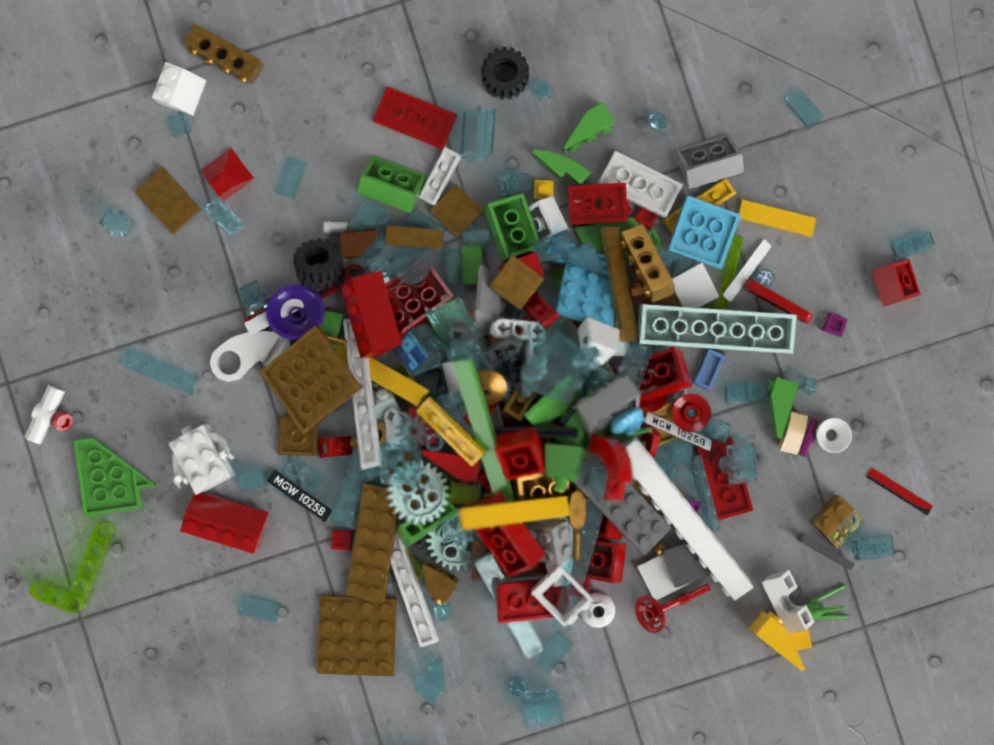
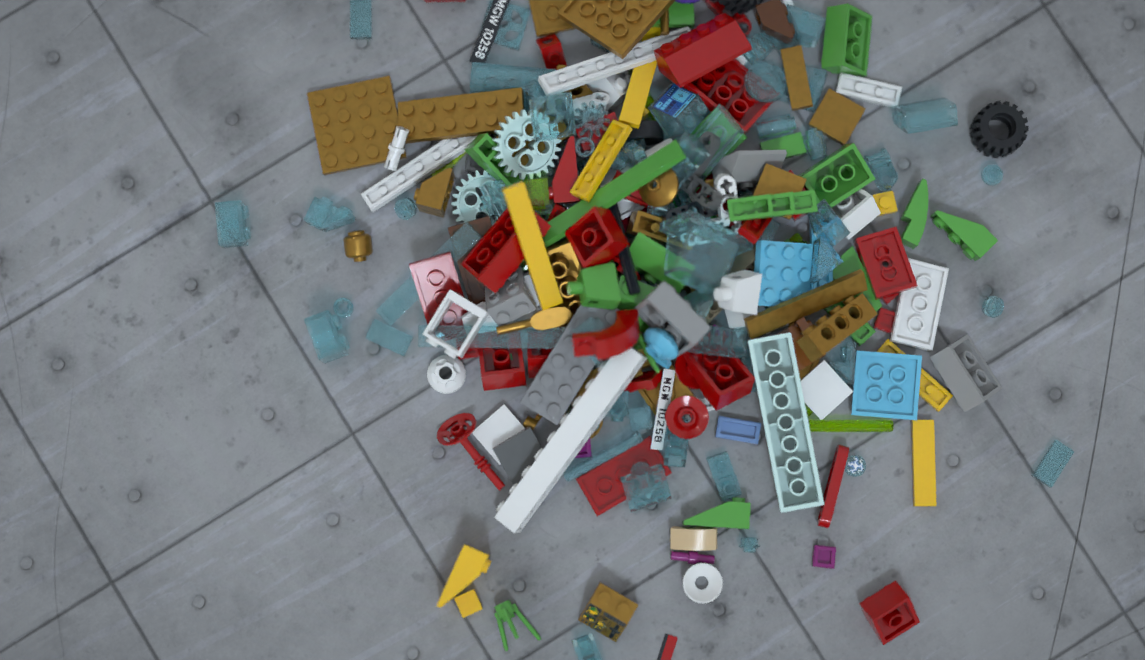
camera: 75 degrees right, 5 degrees down
red tile [331,529,352,550] -> none
red tile [373,86,458,150] -> none
clear light blue tile [572,346,599,371] -> none
white sticker [723,239,771,302] -> none
white arch [762,570,814,634] -> none
dark grey tile [797,533,855,570] -> none
clear light blue slope [890,229,936,261] -> none
none -> pearl gold head [343,230,373,262]
none -> white pin [384,126,409,171]
none -> bright green slope [727,190,818,222]

